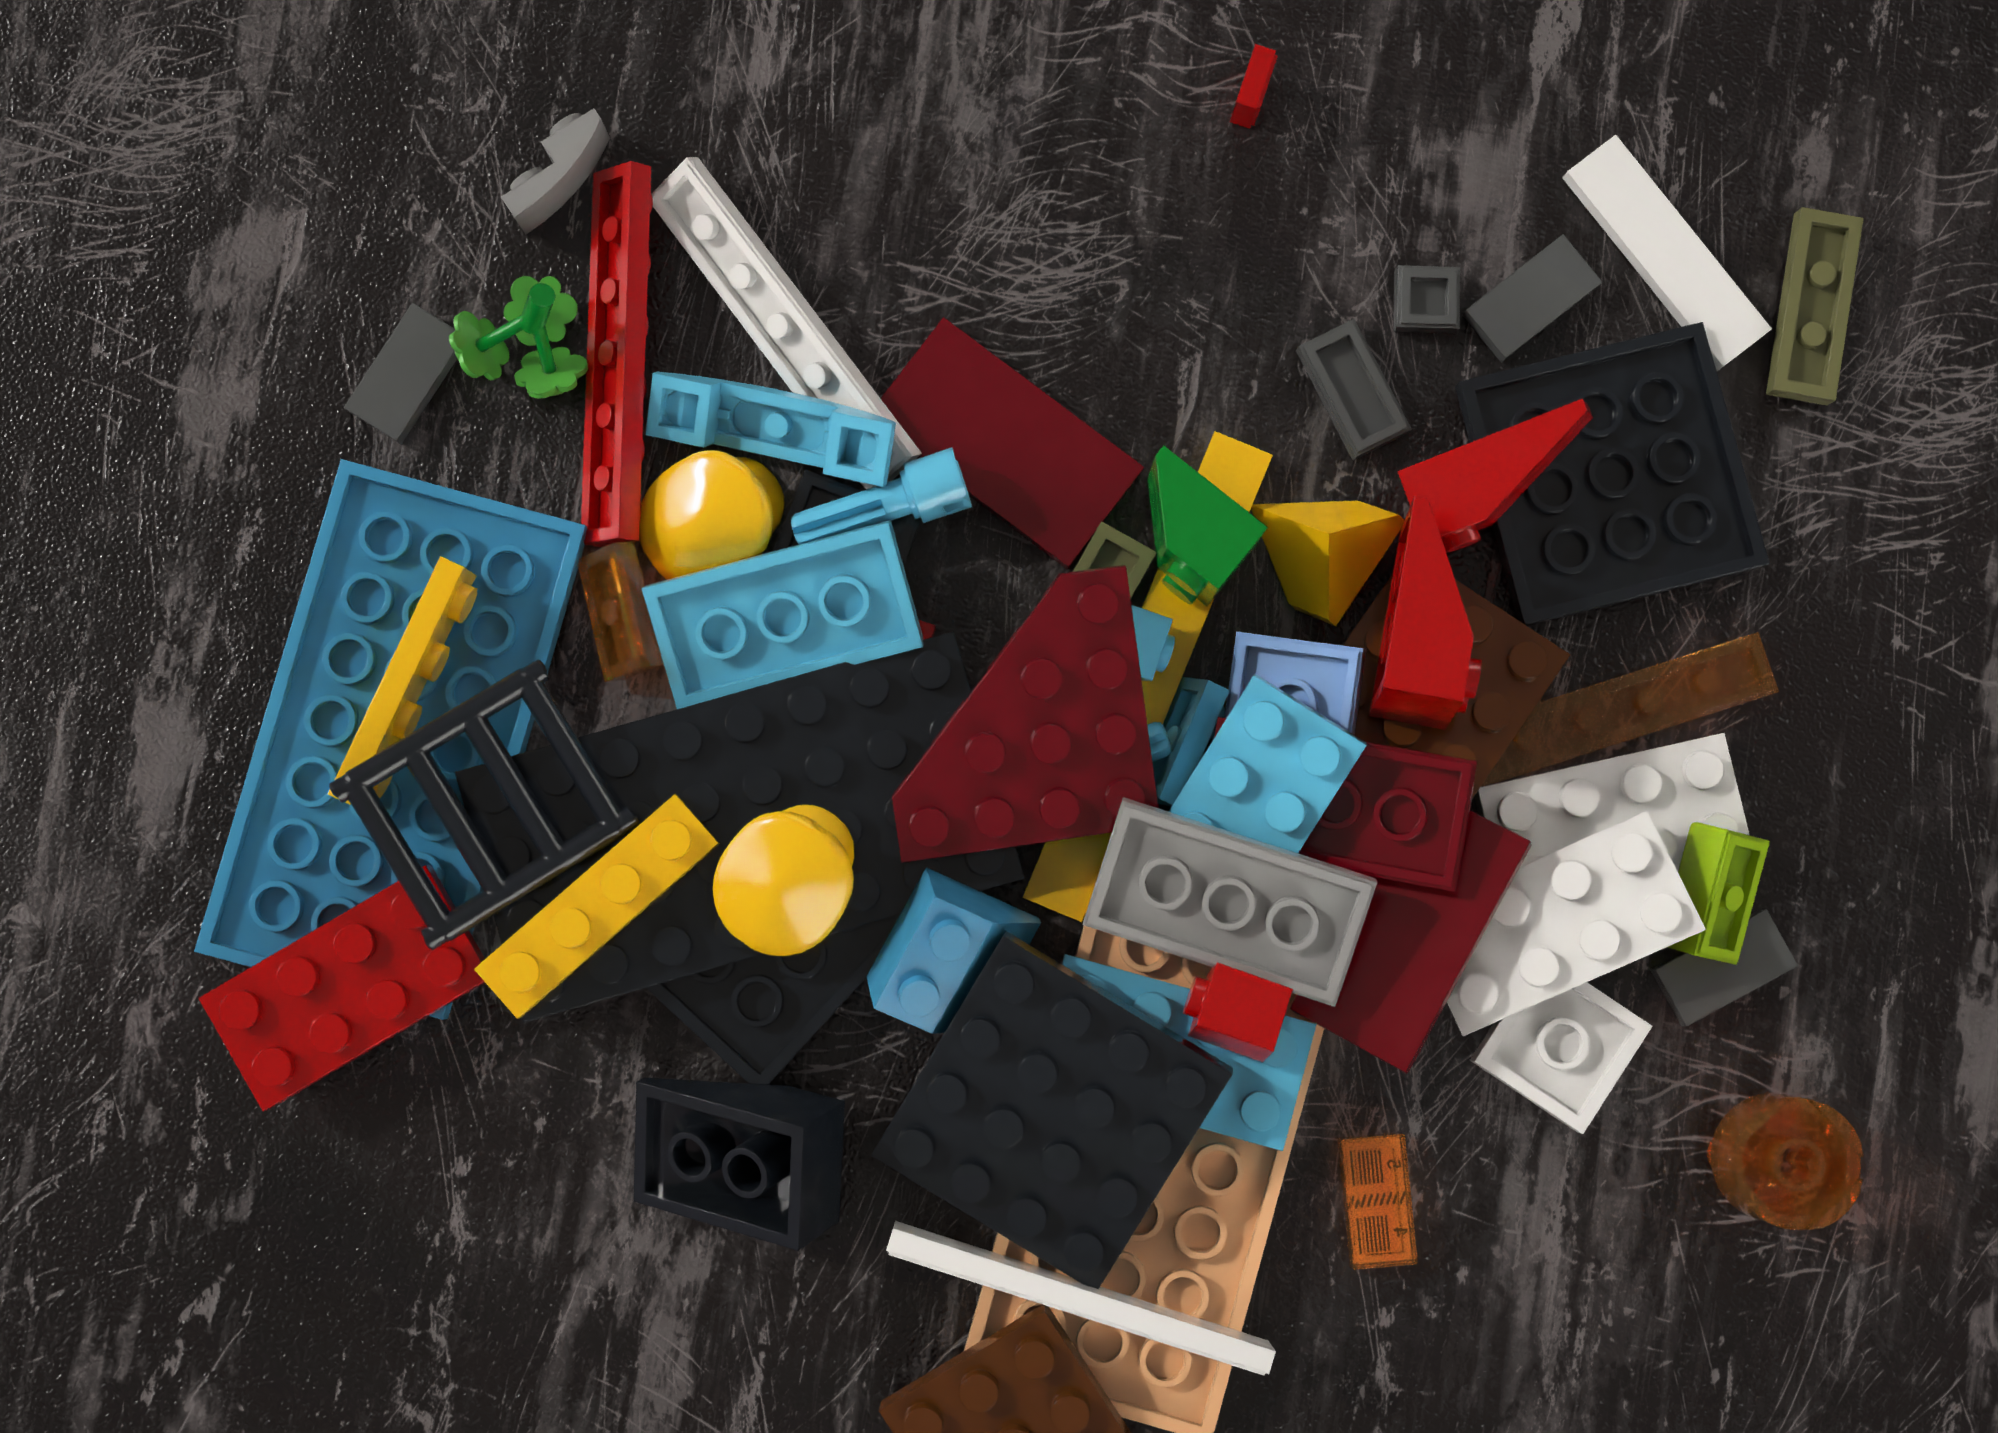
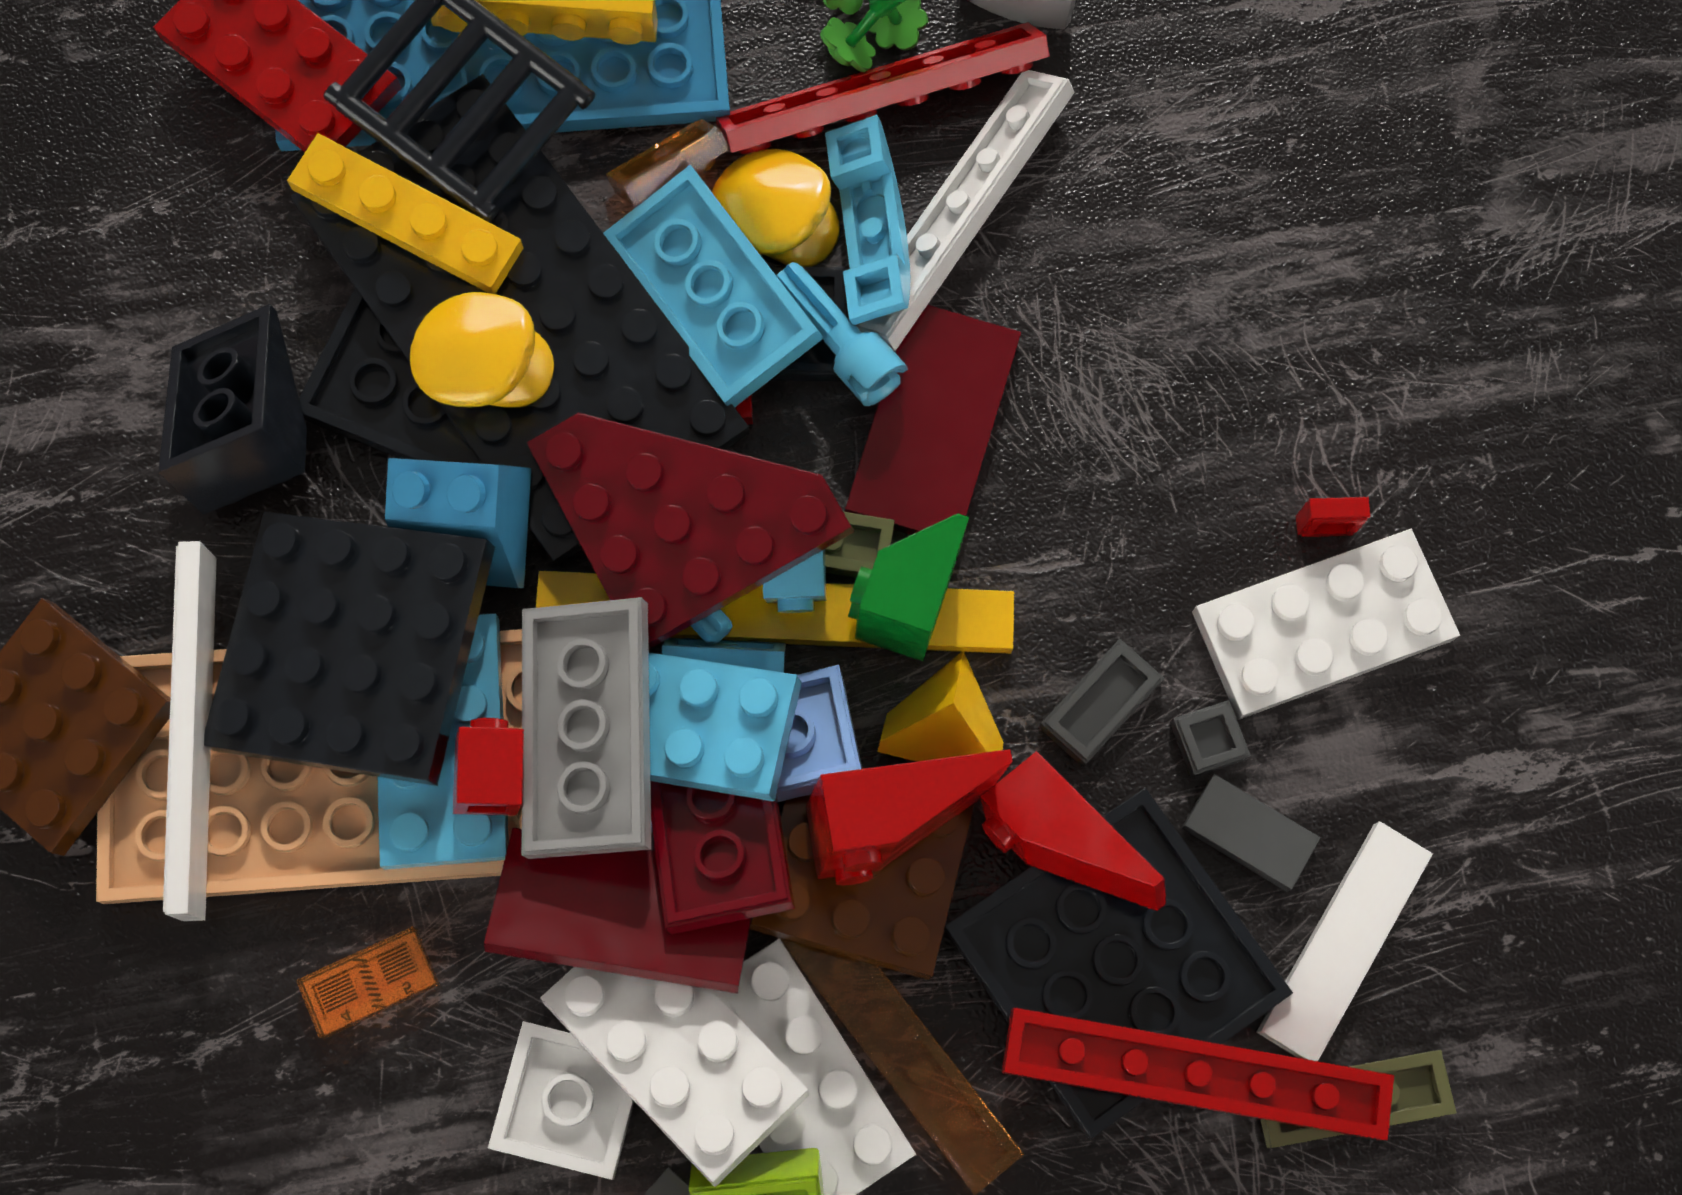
camera: 70 degrees right, 10 degrees down
none -> red plate [1002,1008,1394,1140]
none -> white plate [1192,528,1460,720]

